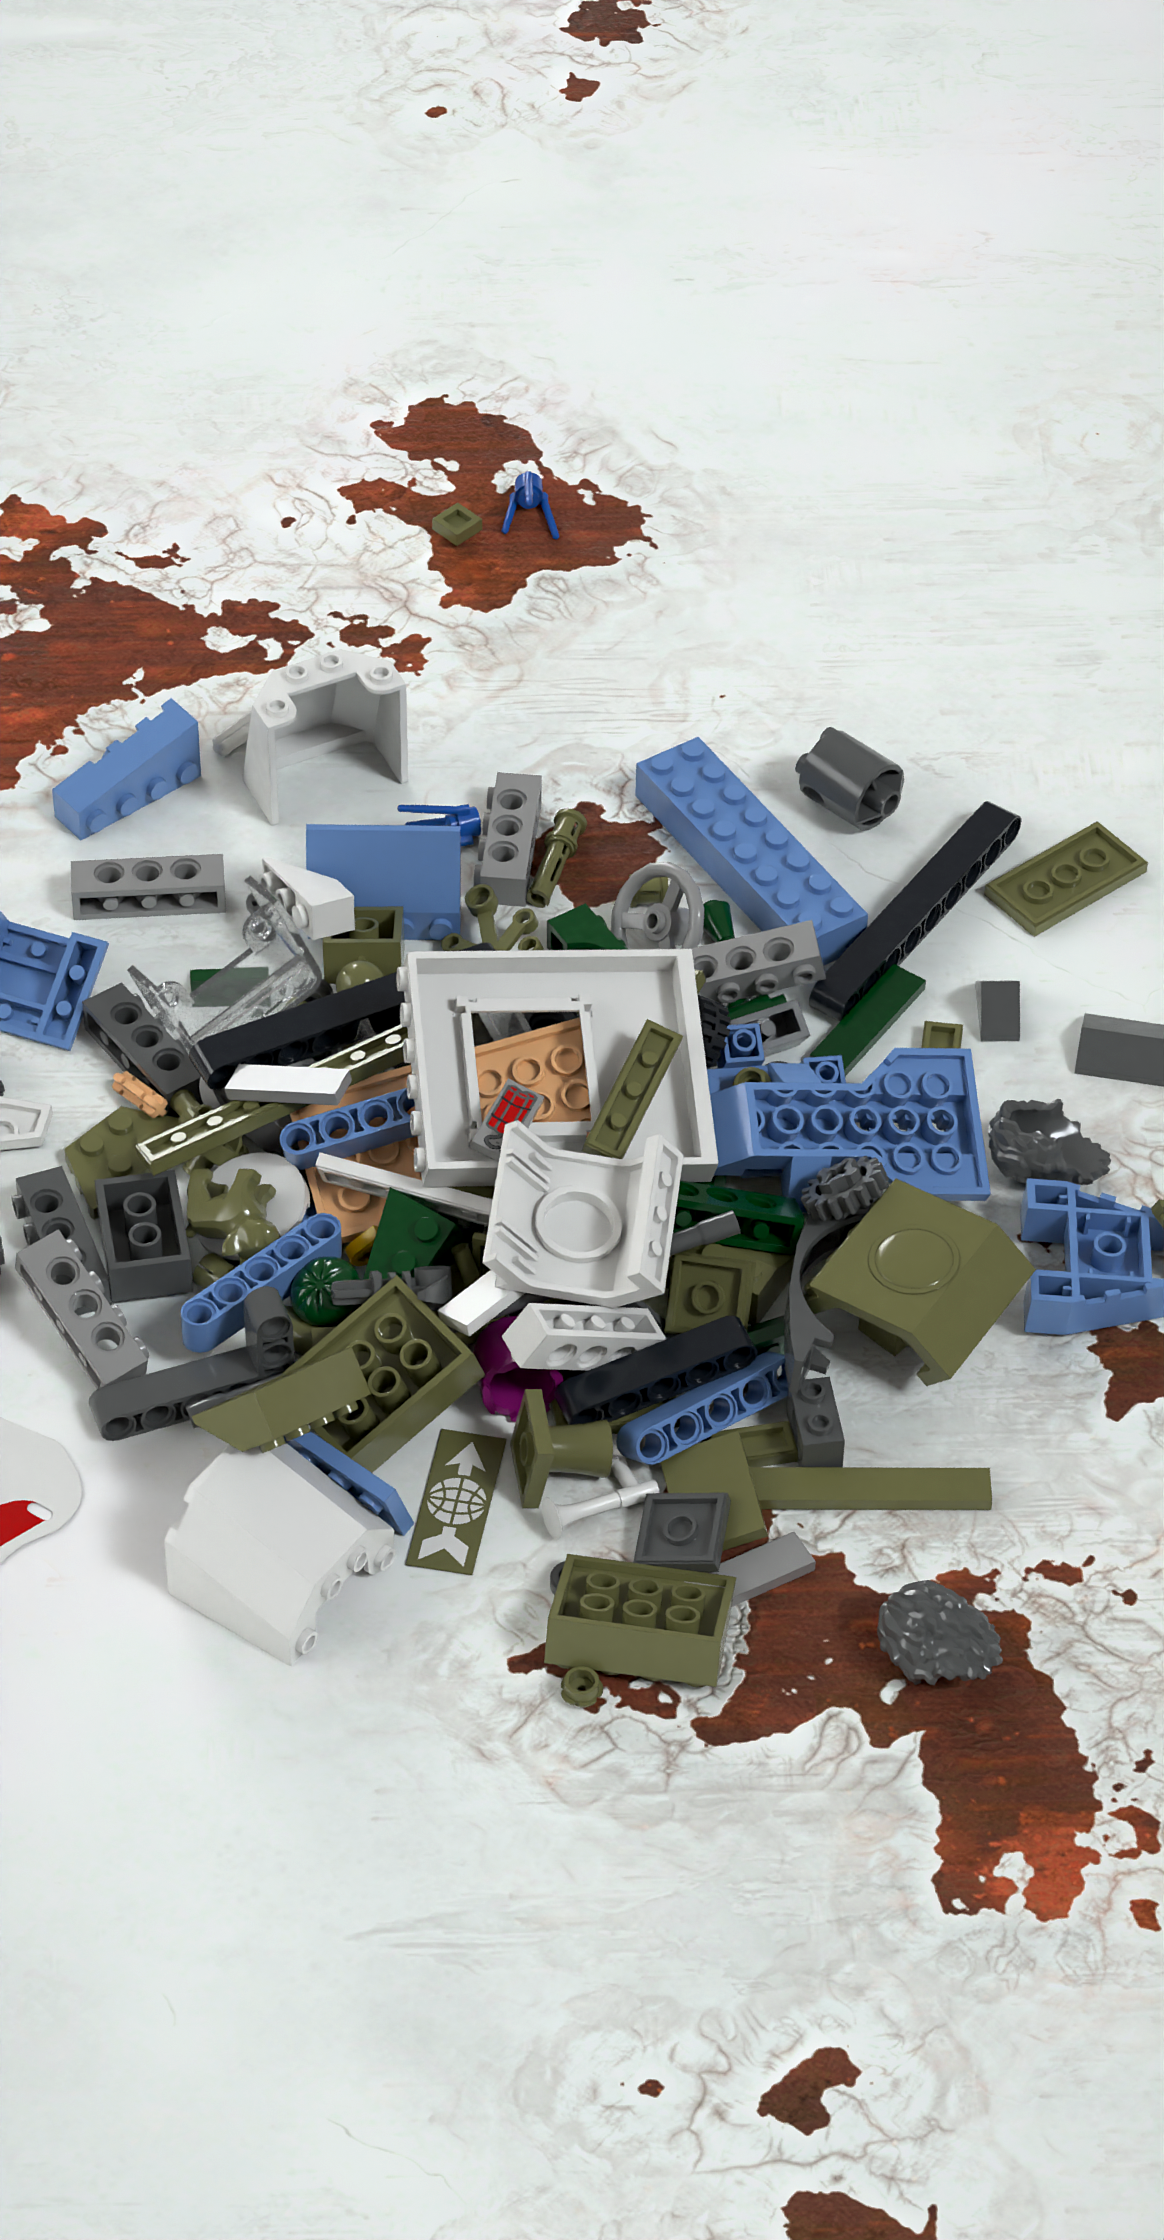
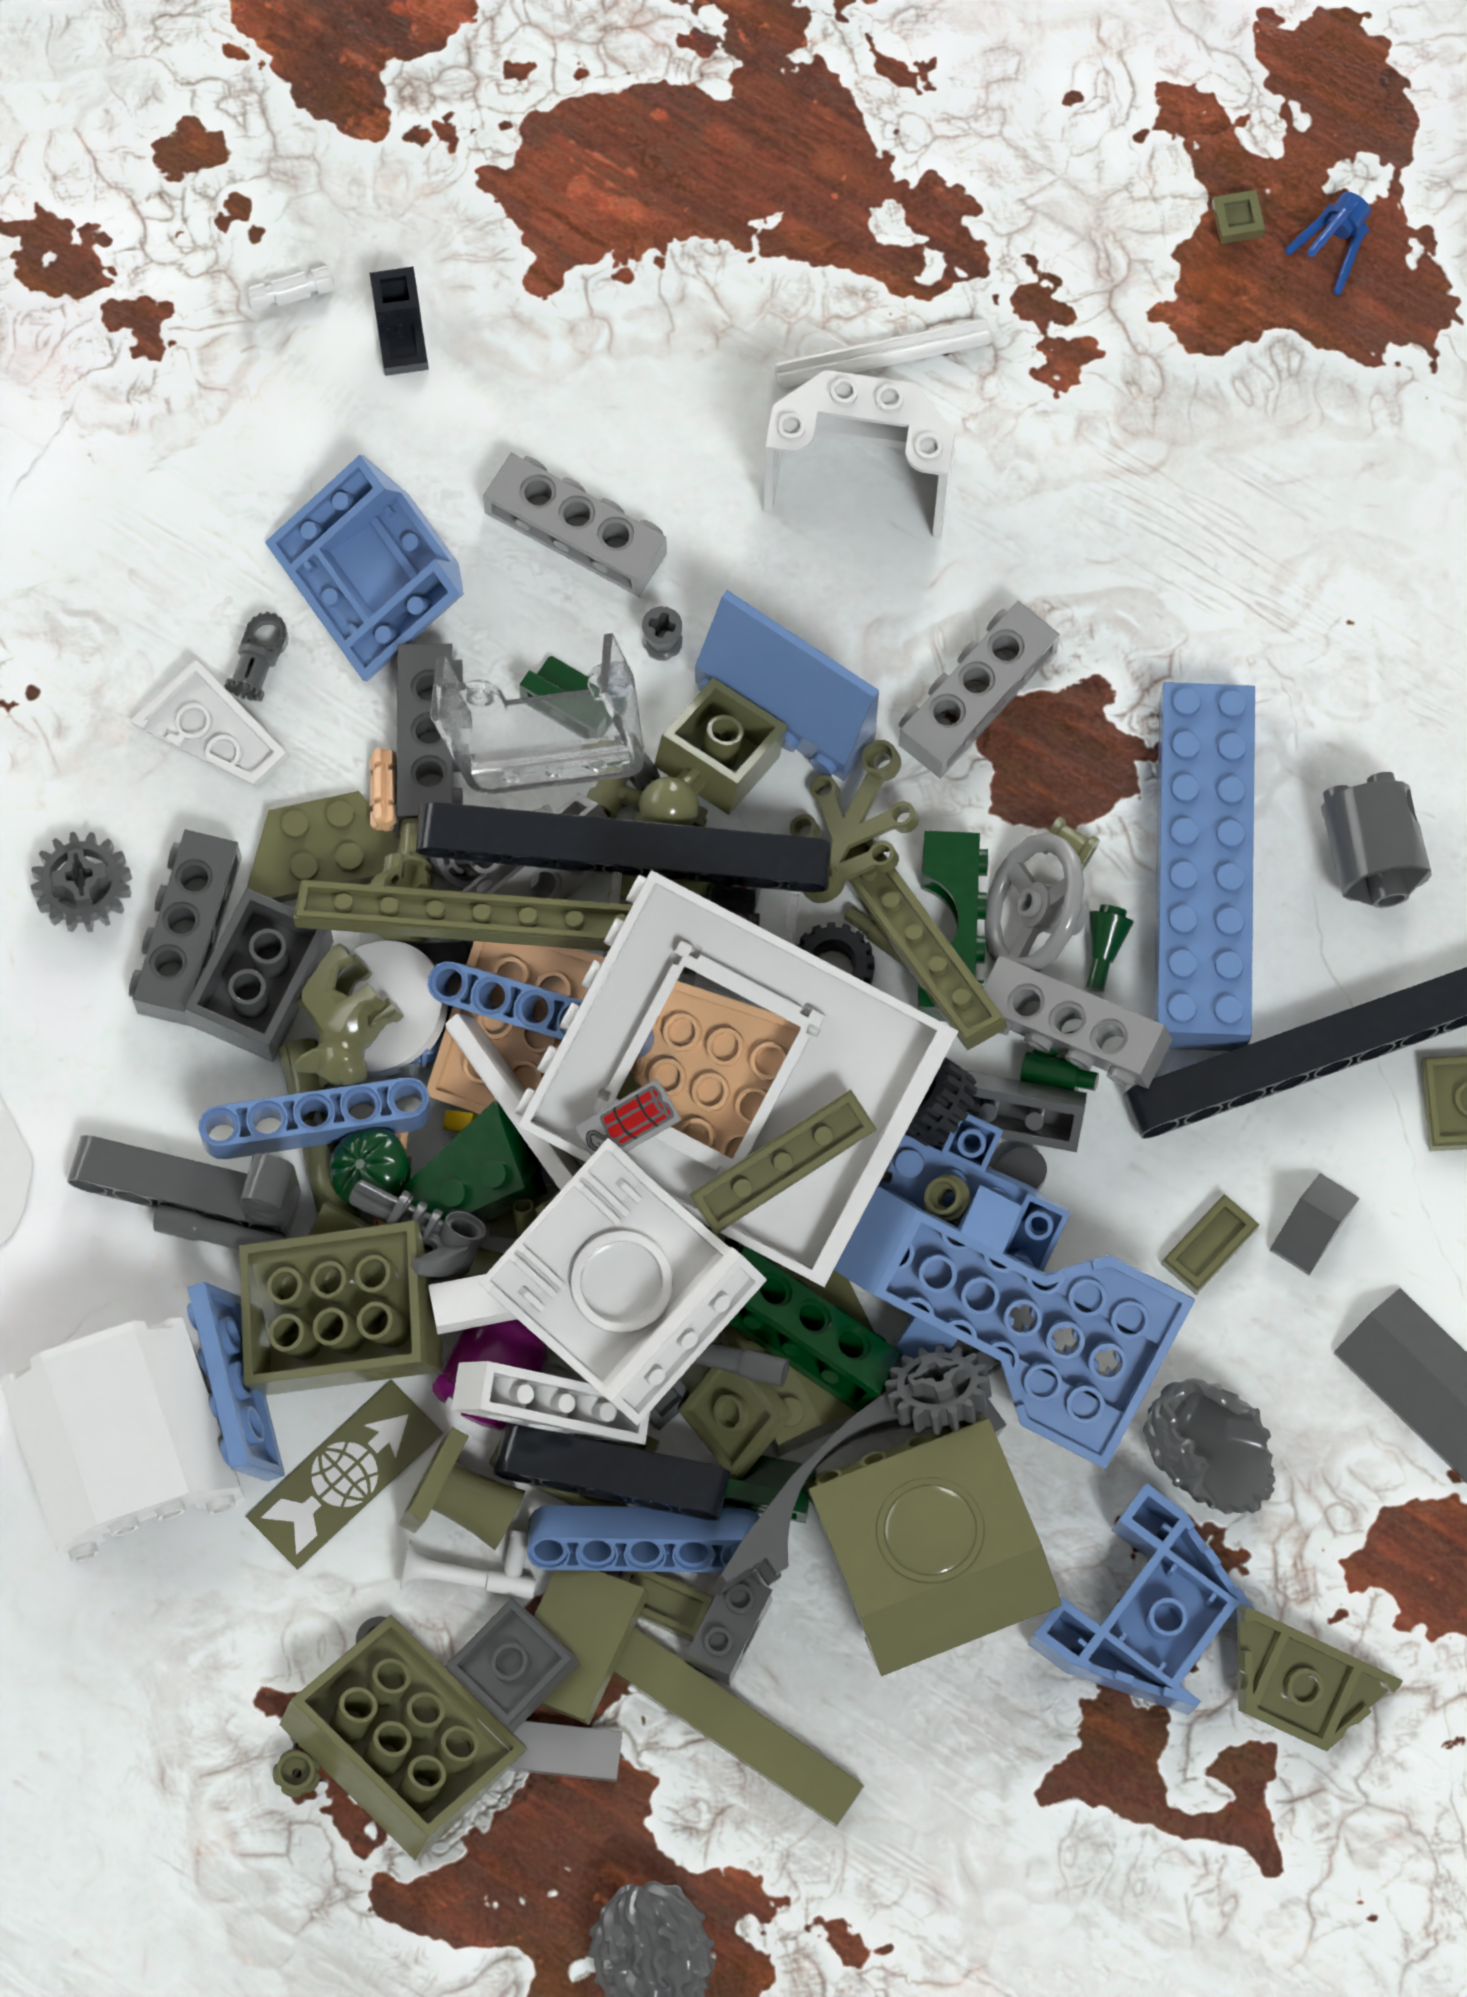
camera: 35 degrees right, 25 degrees up
light grey brick [15,1229,149,1389] -> none
medium blue wedge [52,698,201,840] -> none
olive slope [192,1347,371,1453] -> none
tile [224,1064,352,1105] -> none
white slope [259,857,355,940] -> none
blue plant [397,804,481,847] -> none
olive pin [526,808,587,908] -> none
dark green tile [810,964,926,1076] -> none

